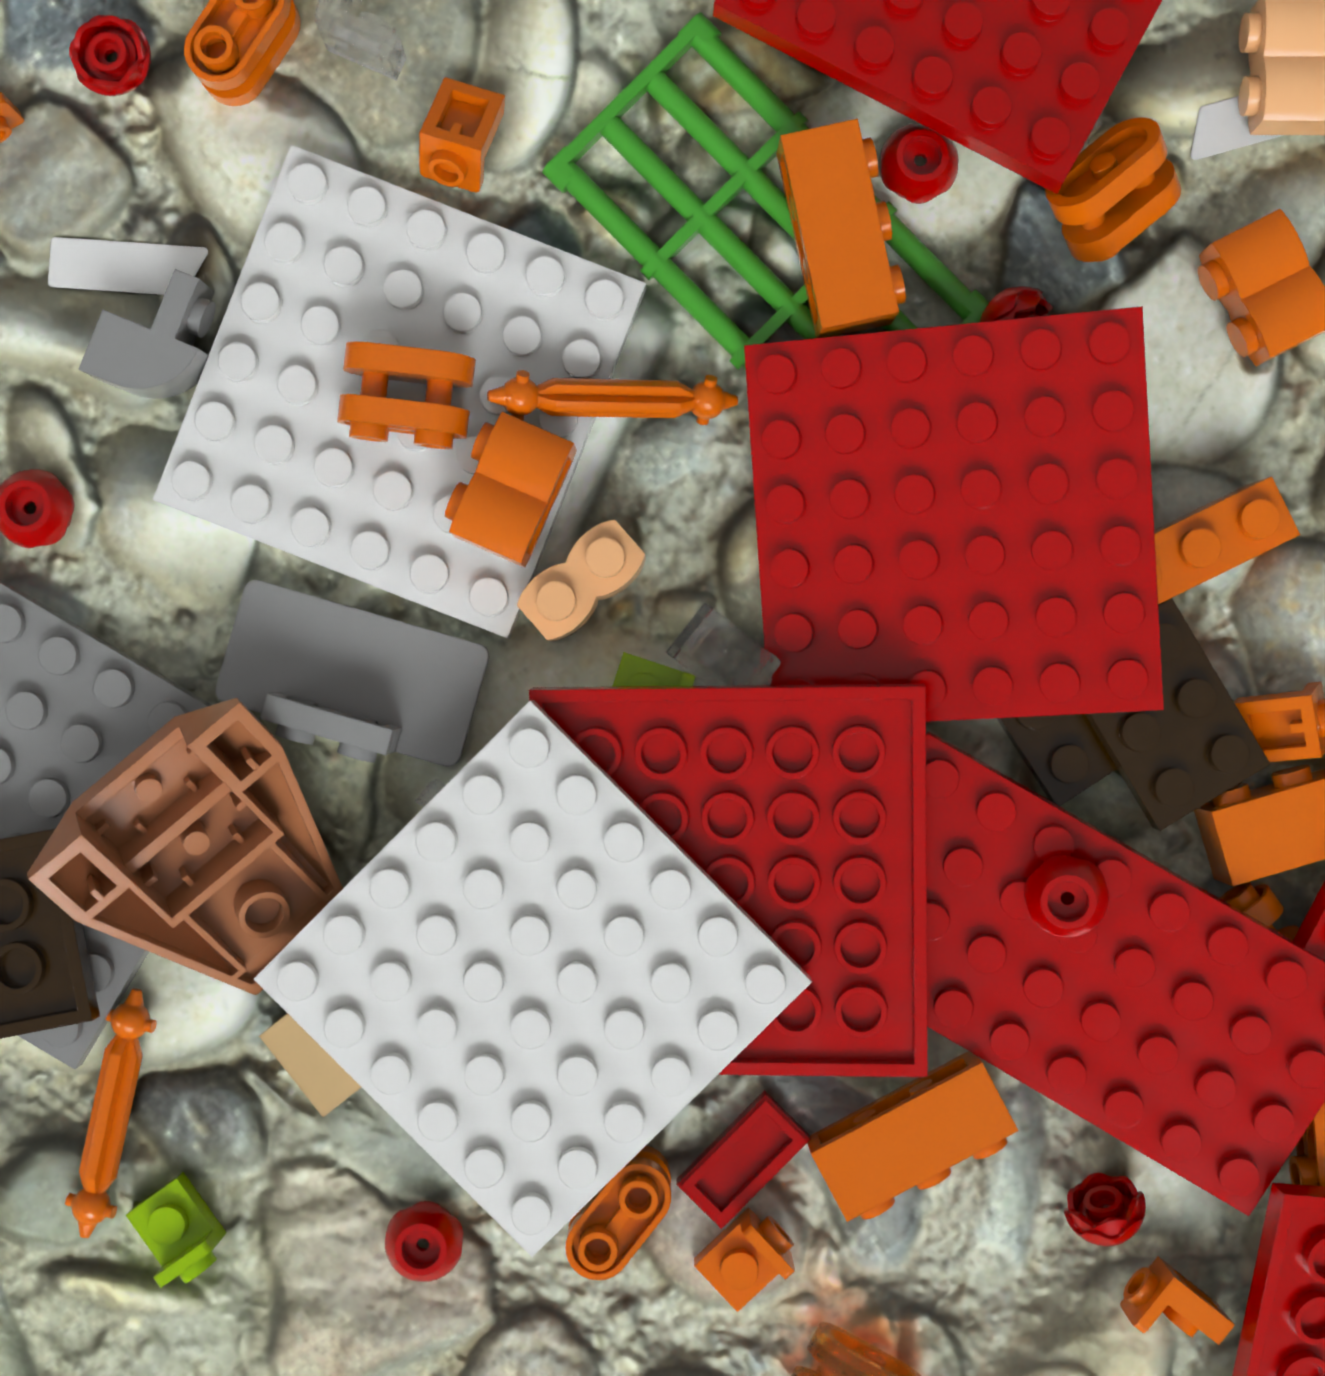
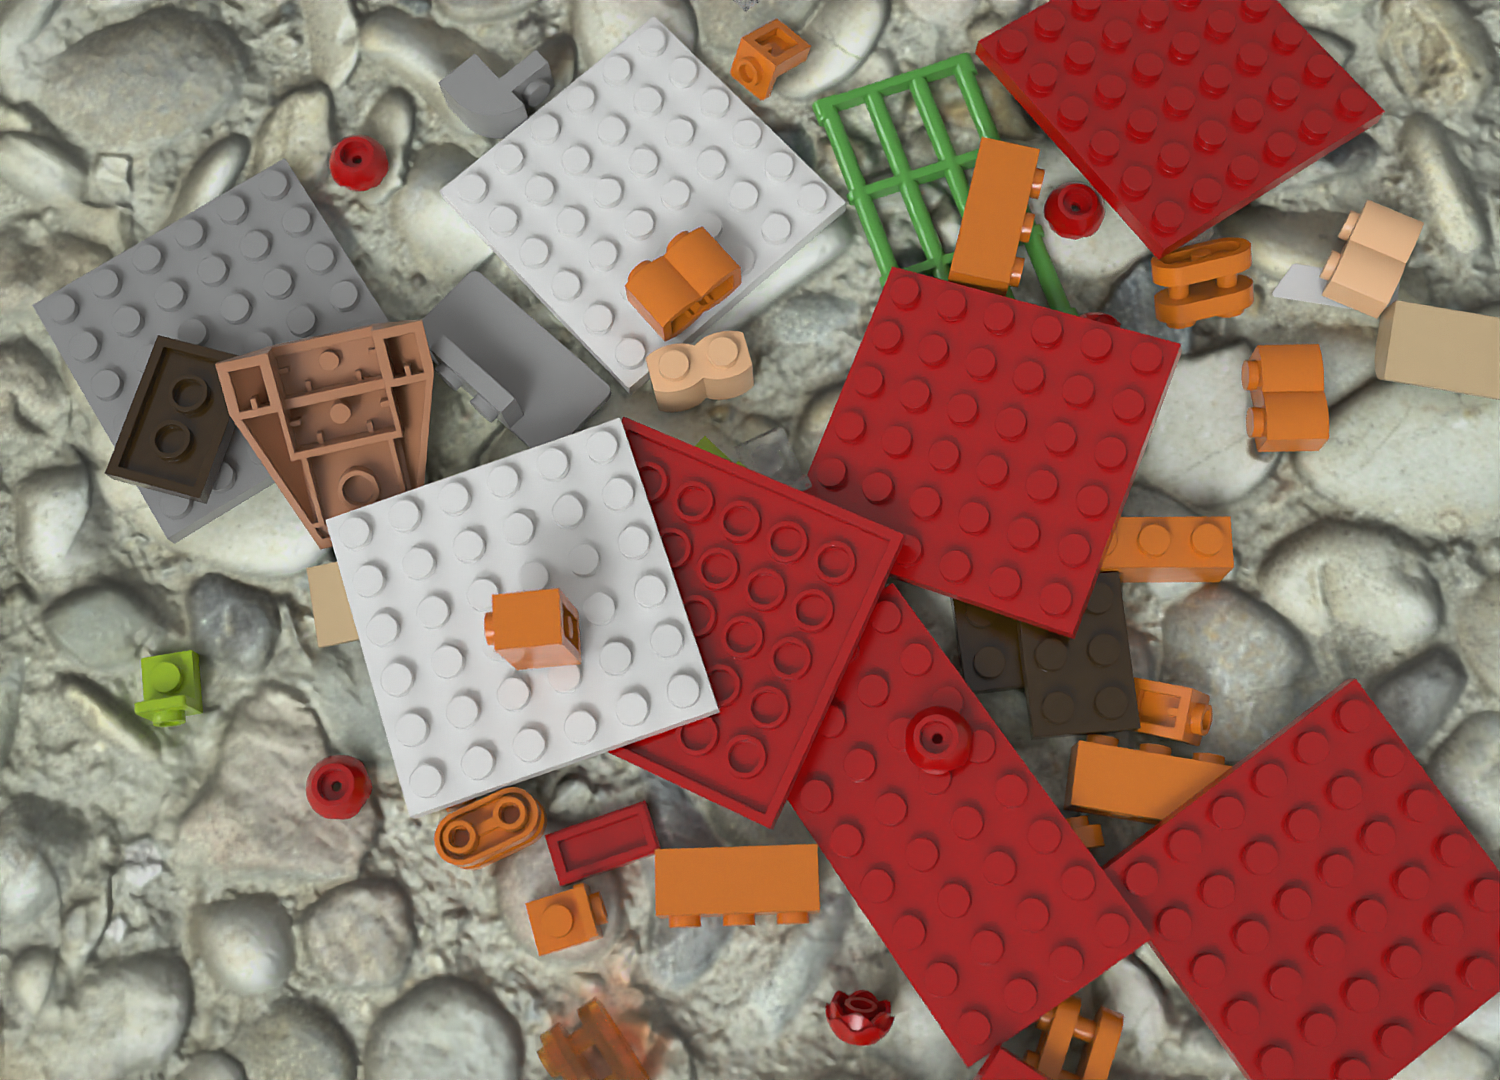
camera: 30 degrees right, 15 degrees down
white sticker [48,237,208,295] -> none
orange wheel [65,988,157,1238] -> none
orange brick [337,341,476,450] -> none
orange wheel [487,370,738,425] -> none
none -> orange brick [484,588,582,670]

